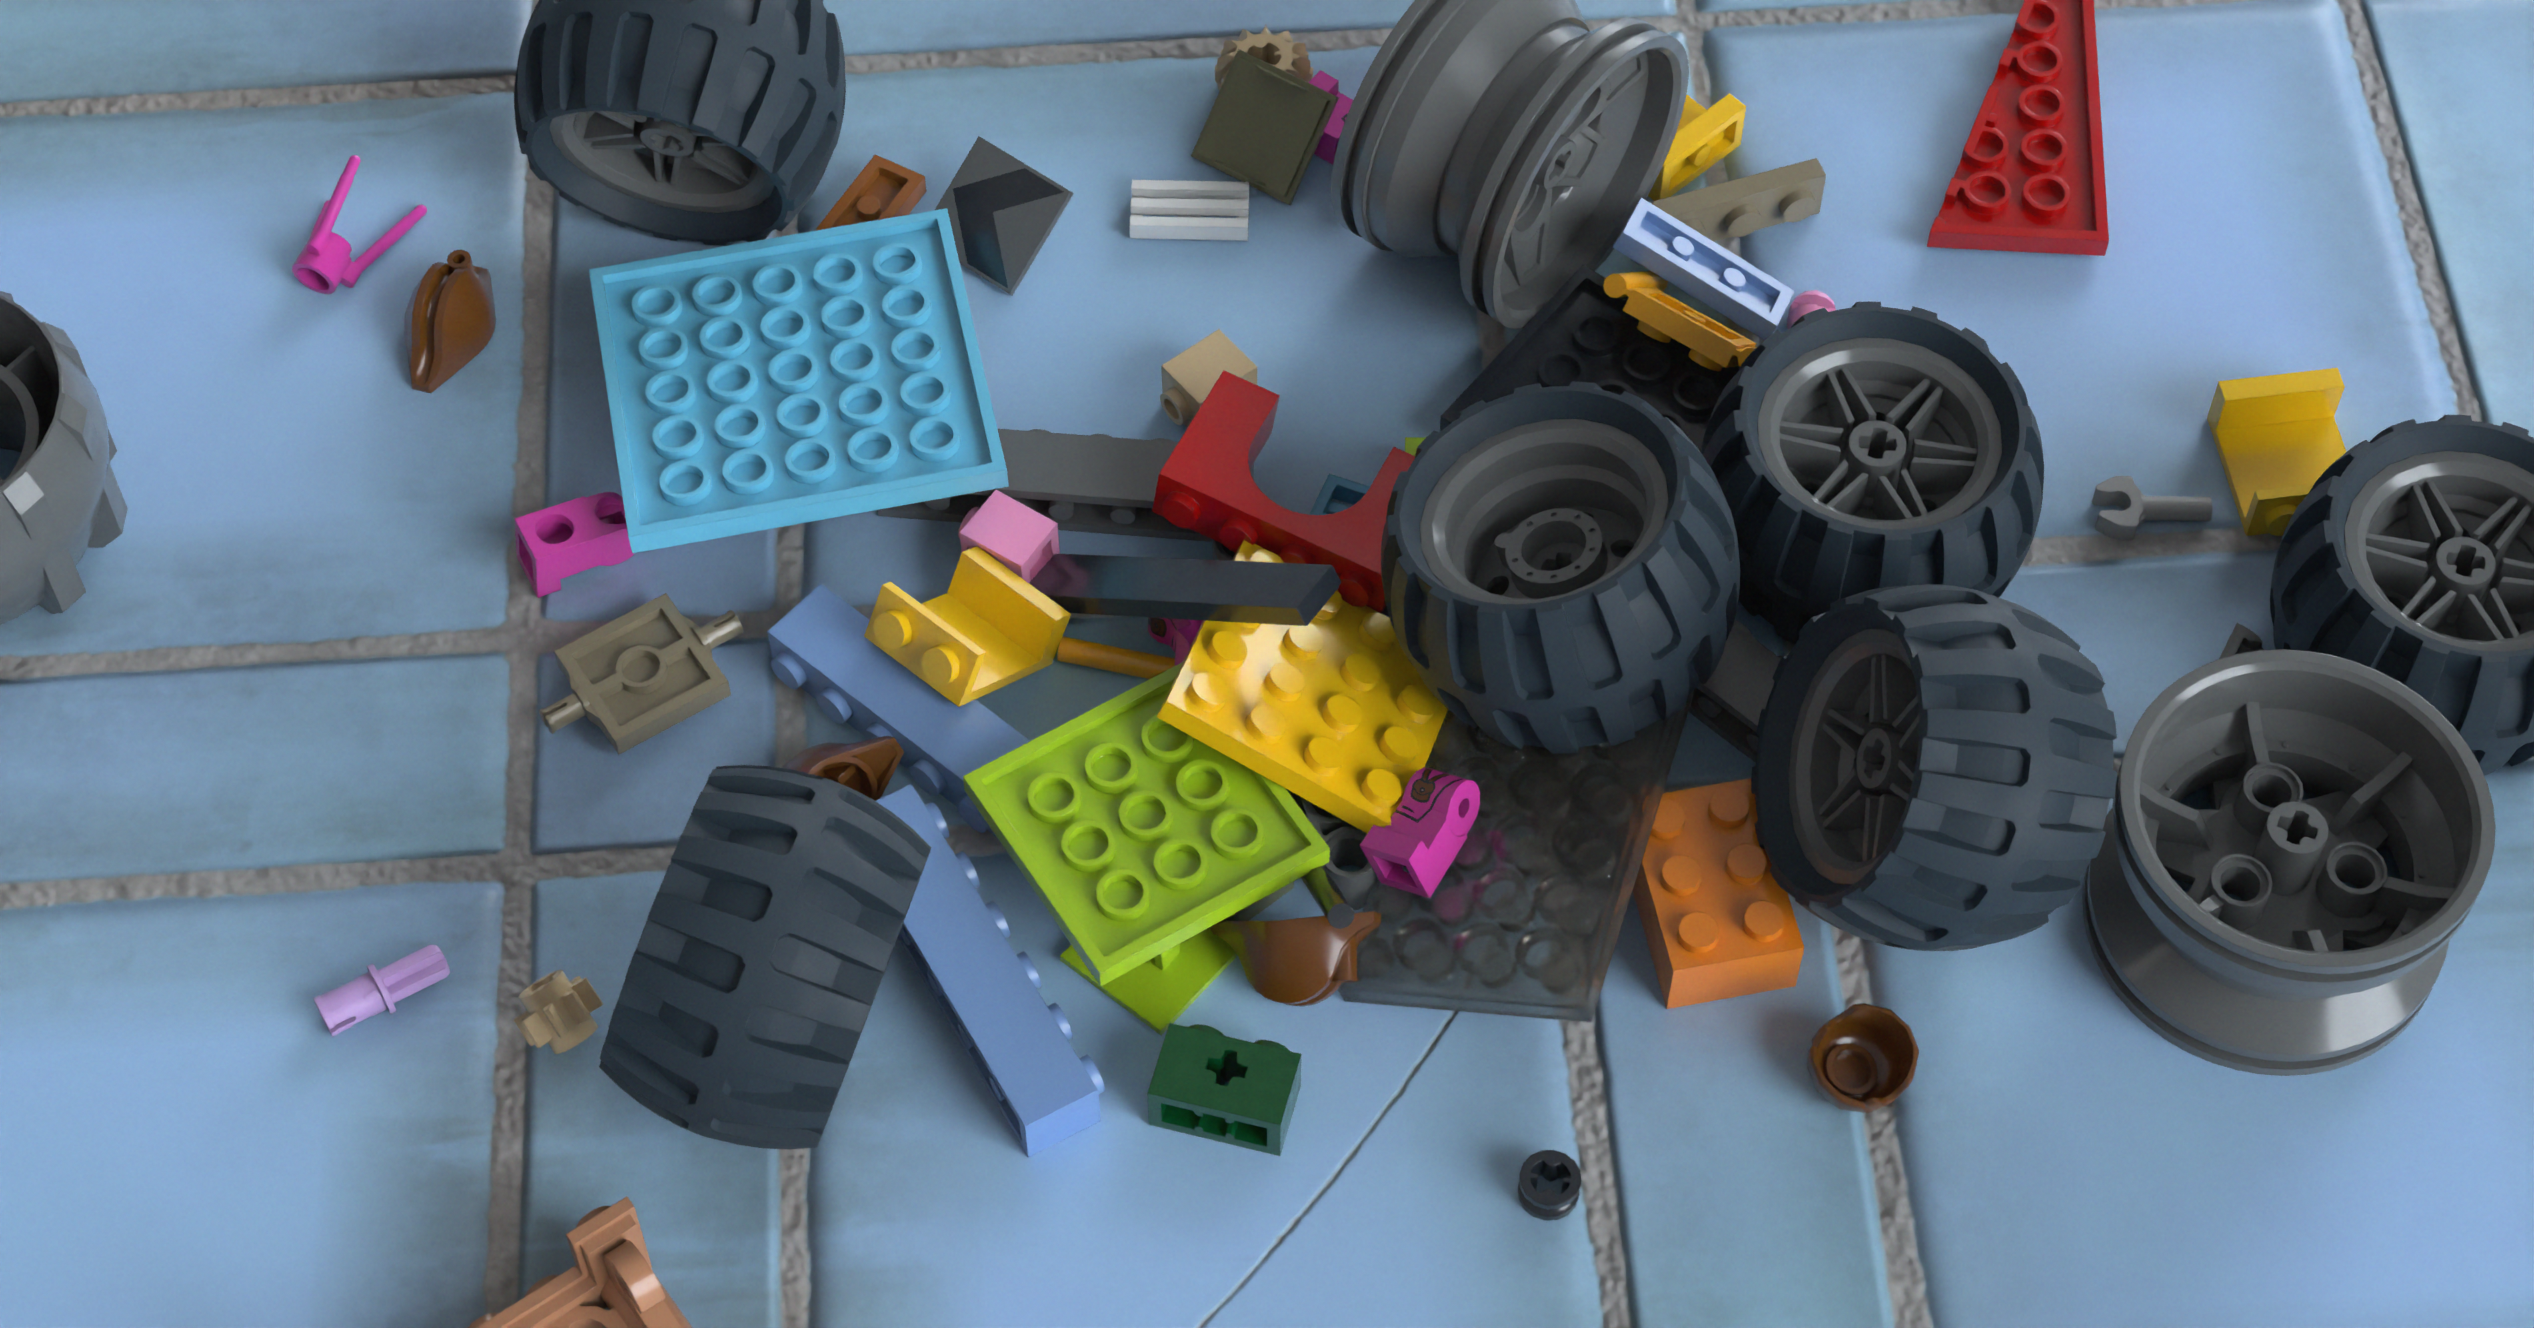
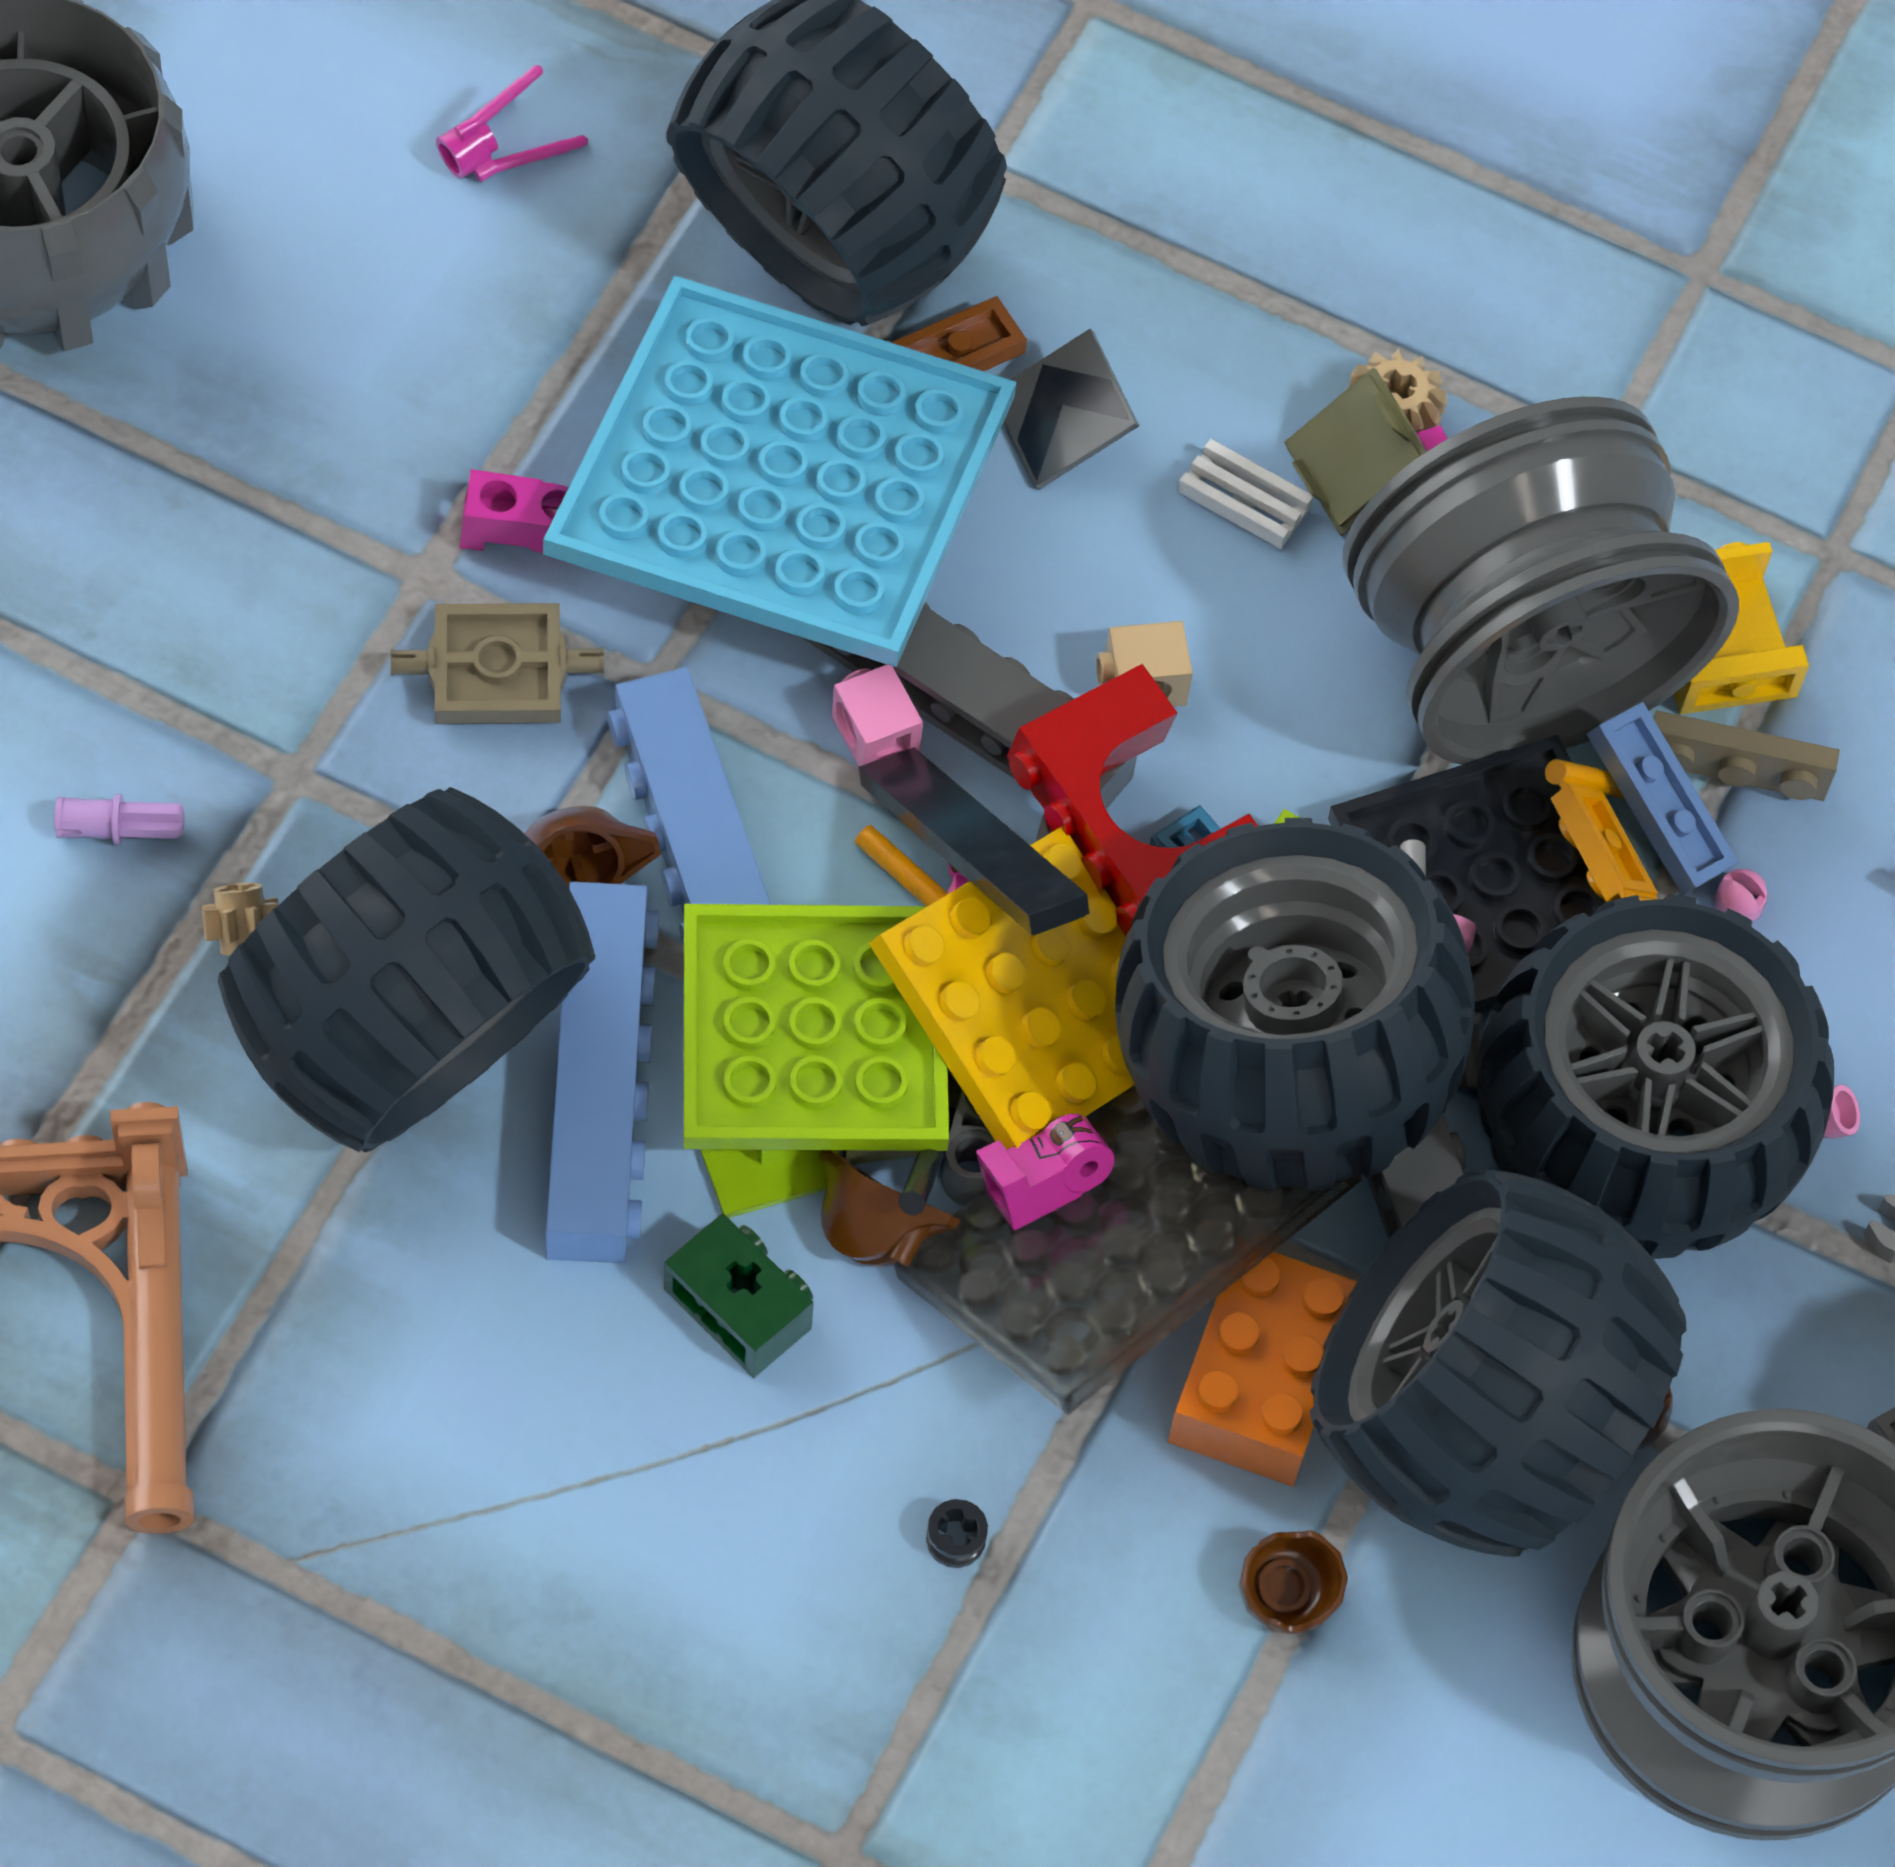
camera: 25 degrees right, 5 degrees up
reddish brown hat [404,250,496,394] -> none
yellow panel [864,546,1071,707] -> none

